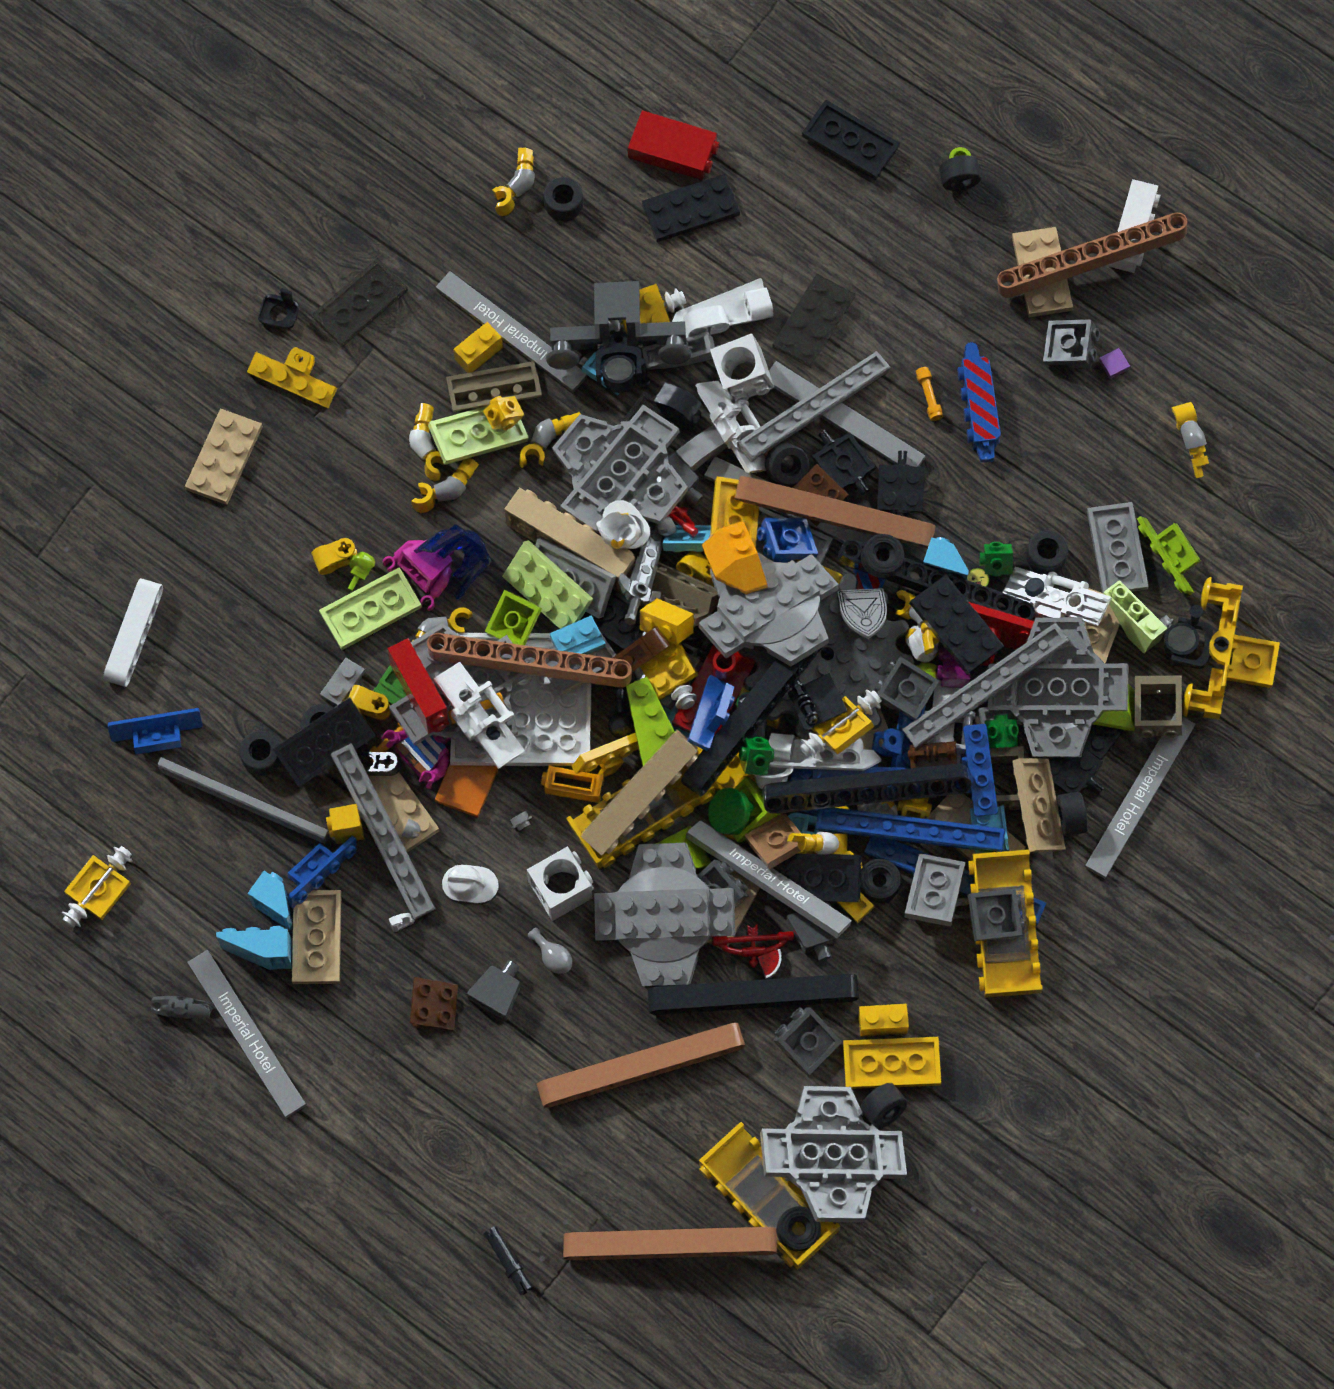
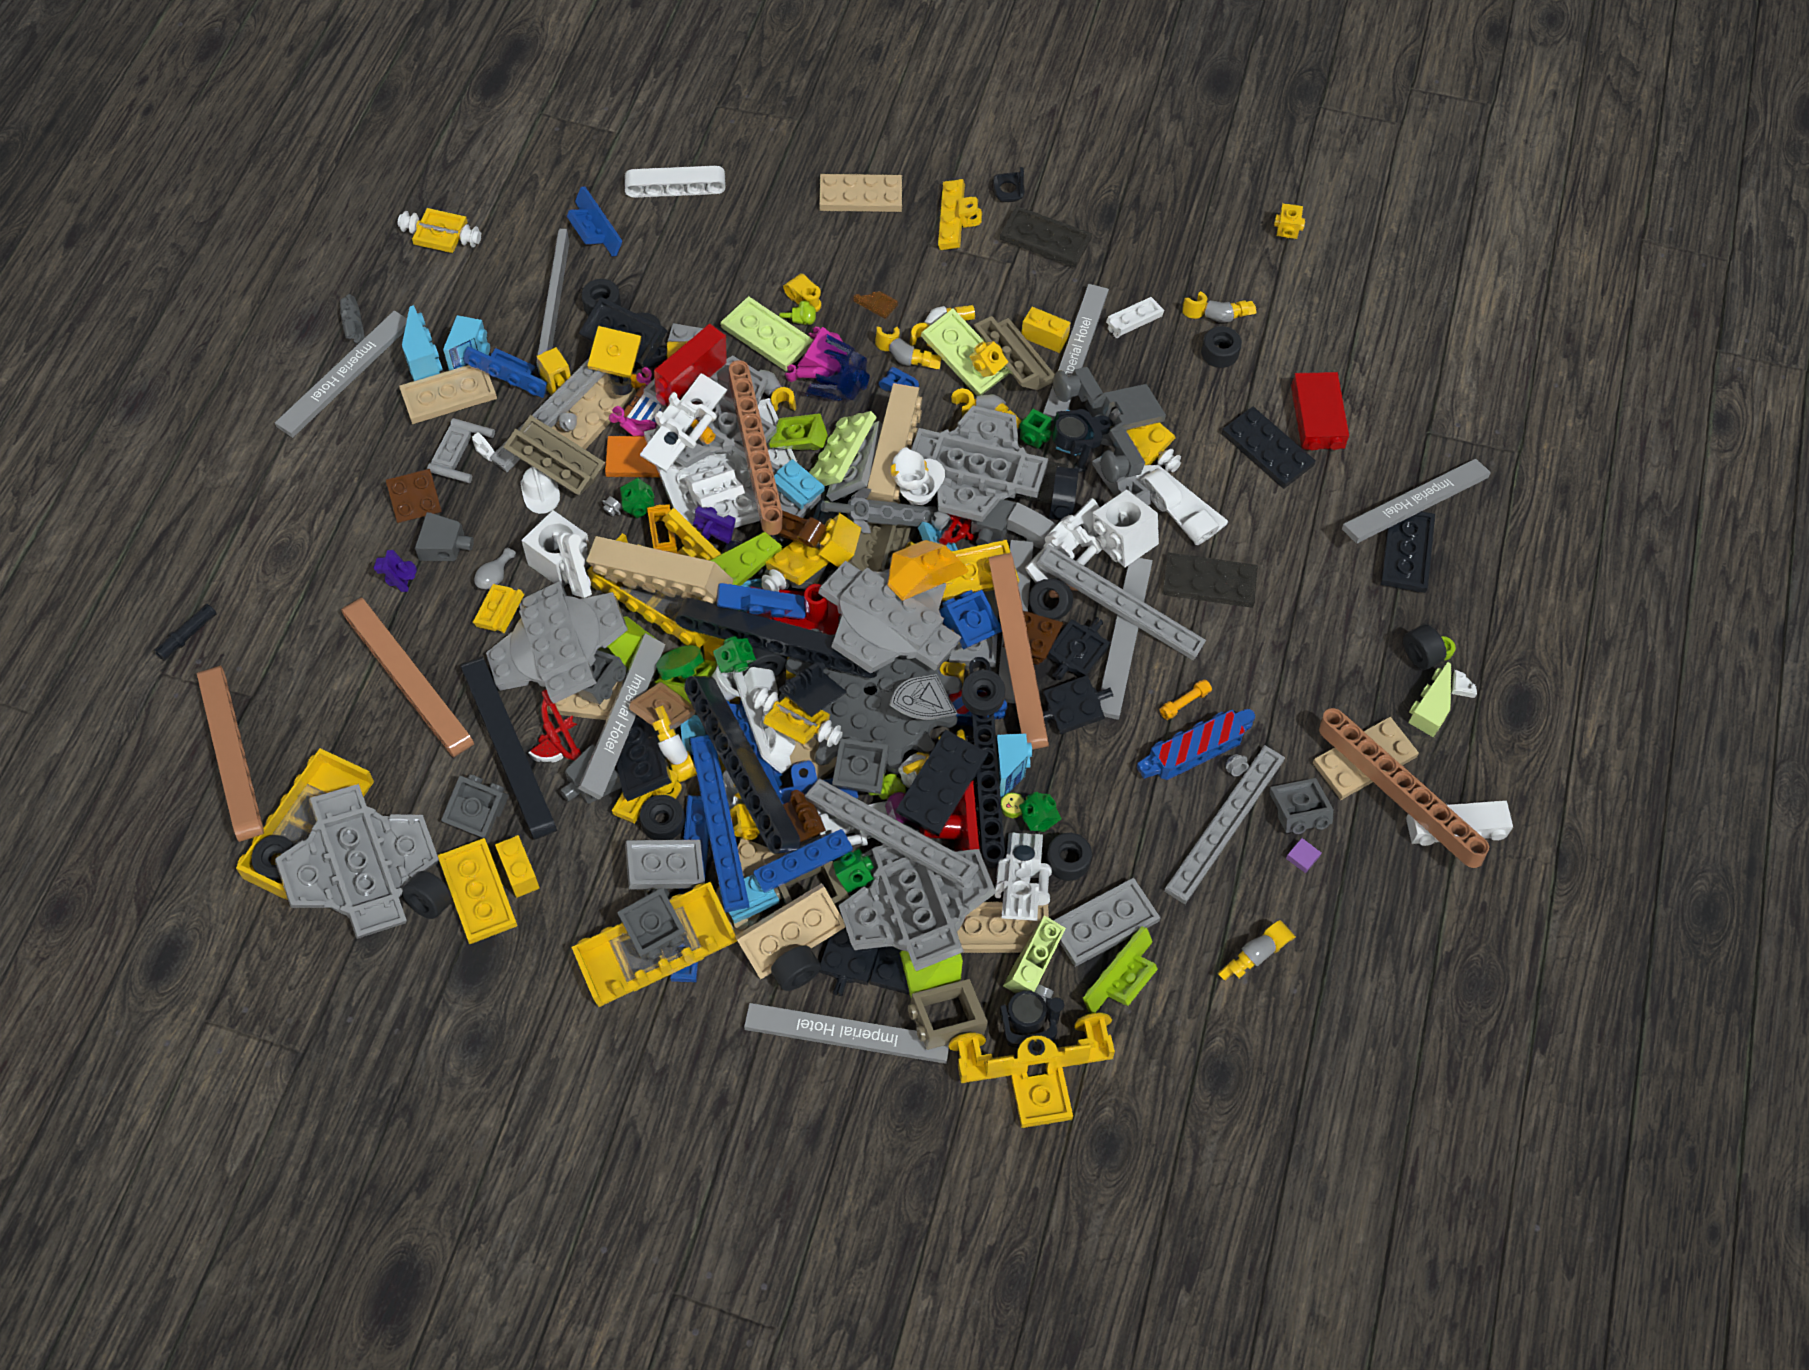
camera: 65 degrees right, 10 degrees down
none -> dark purple hips [374,550,417,592]
none -> light grey plate [427,418,495,483]
none -> yellow plate [473,584,524,633]
none -> dark tan slope [503,415,606,496]
none -> white plate [557,531,592,598]
none -> yellow plate [587,326,641,379]
none -> green brick [620,478,654,519]
none -> white brick [685,463,745,508]
none -> dark purple hips [692,506,736,543]
none -> clear orange tile [854,291,898,319]
none -> blue plate [879,367,919,391]
none -> green brick [1019,409,1052,449]
none -> white hinge [1106,297,1164,338]
none -> light grey tile [1164,746,1285,904]
none -> light grey plate [1226,754,1249,776]
none -> yellow brick [1274,203,1305,239]
none -> light grey tile [1342,459,1491,543]
none -> yellowish green slope [1409,662,1451,737]
none -> white tile [1451,670,1477,698]

